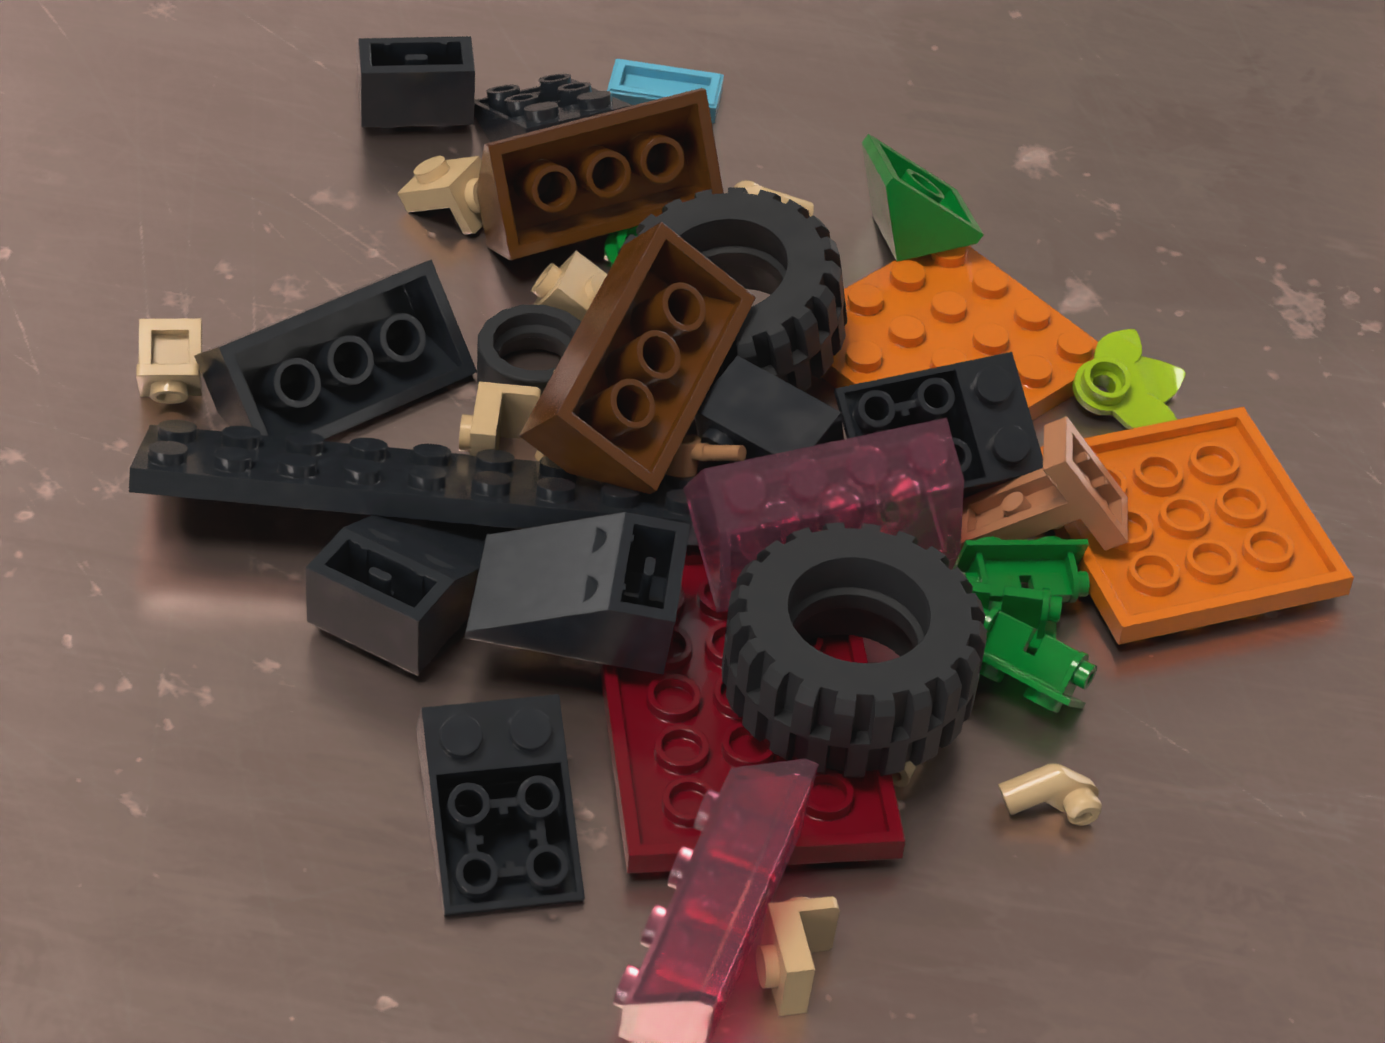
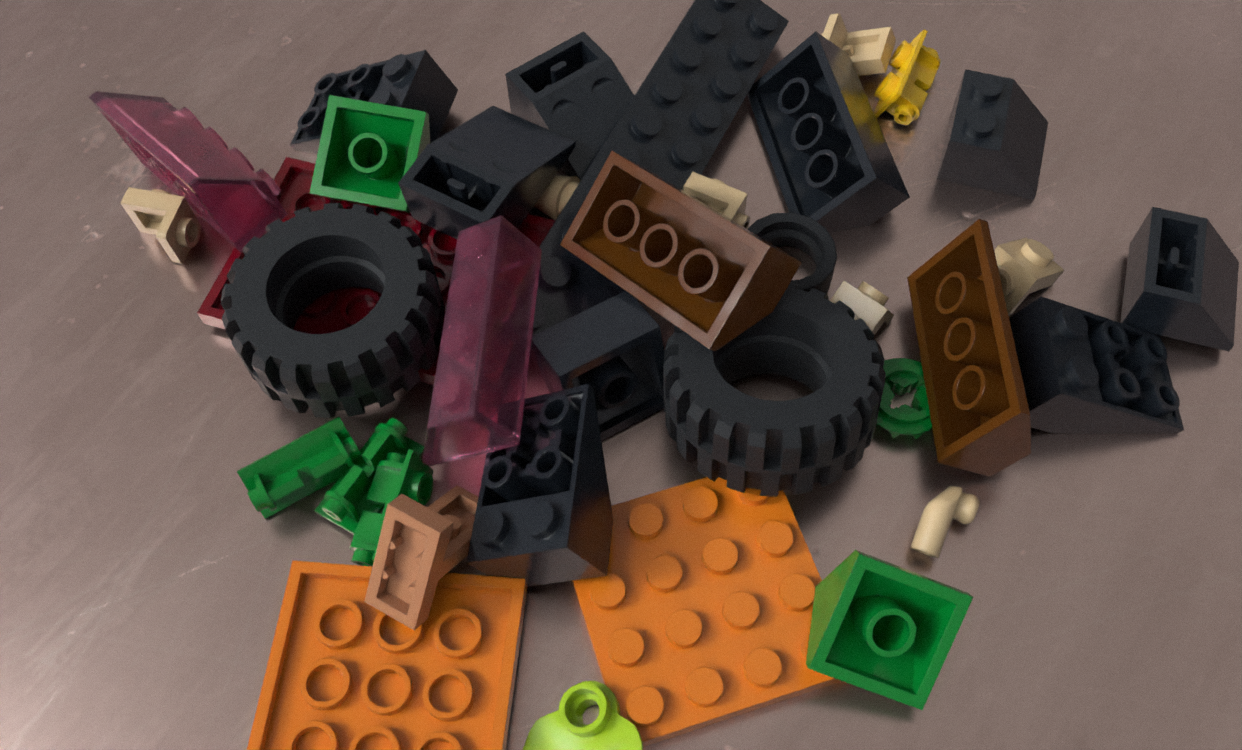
camera: 120 degrees right, 15 degrees up
medium azure tile [607,59,724,124] -> none
medium nougat hand [665,434,746,478] -> none
tan arm [998,763,1102,826] -> none
none -> green slope [309,95,430,213]
none -> yellow hinge [874,29,940,125]
none -> black slope [937,69,1048,200]

